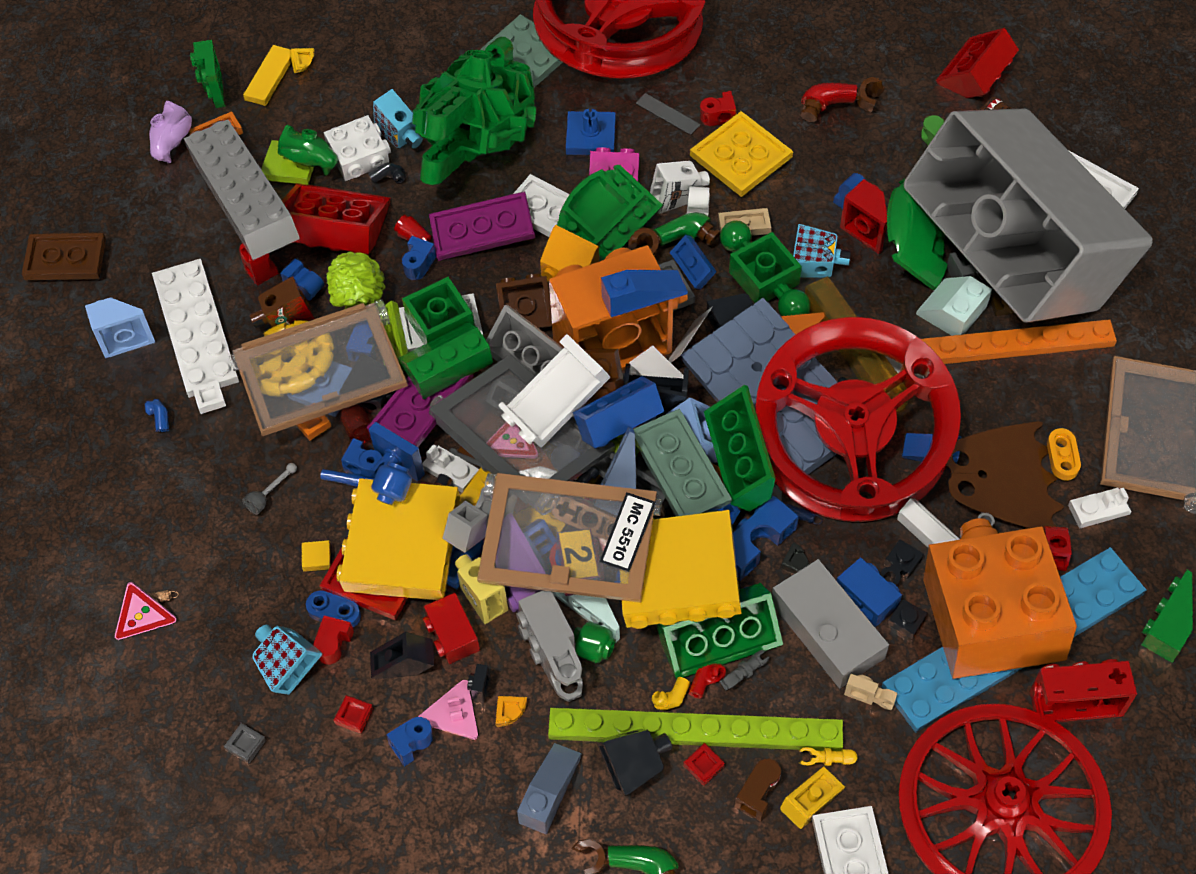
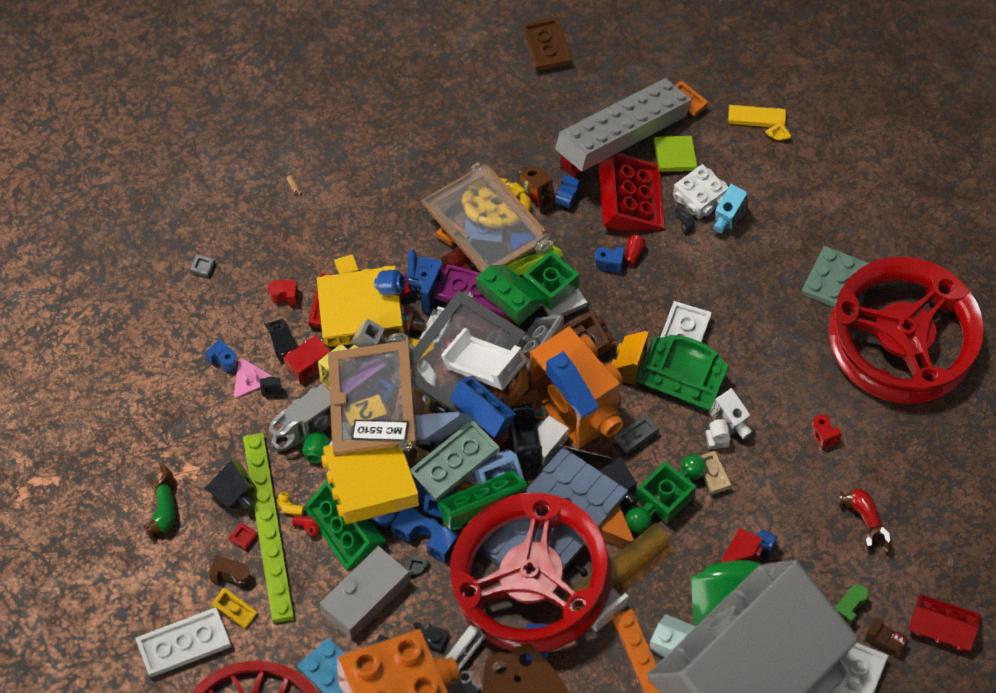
camera: 75 degrees right, 0 degrees up
light blue slope [85,298,155,359] -> none
piece [115,582,176,640] -> none
blue arm [145,399,169,432] -> none
lavender animal [149,101,192,163] -> none
white plate [152,259,239,398] -> none
green plate [190,40,225,108] -> none
white plate [192,380,226,414] -> none
dark grey hinge [242,463,297,515] -> none
medium azure torso [252,625,323,695] -> none
green animal [278,124,338,175] -> none
blue plate [306,591,361,628] -> none
lime hair [326,251,385,309] -> none
red tile [334,695,373,734] -> none
green piece [412,37,536,185] -> none
magenta tile [429,191,535,261] -> none
light orange tile [496,696,527,727] -> none
sand blue slope [517,743,582,835] -> none
blue tile [566,109,616,155] -> none
dark pink bracket [589,148,640,181] -> none
piece [628,212,721,257] -> none
dark grey sticker [636,93,701,135] -> none
blue plate [669,235,717,289] -> none
yellow plate [690,111,793,197] -> none
dark grey piece [719,650,770,690] -> none
medium azure torso [793,224,851,278] -> none
yellow piece [798,747,857,766] -> none
blue brick [836,557,902,628] -> none
tan plate [844,674,898,710] -> none

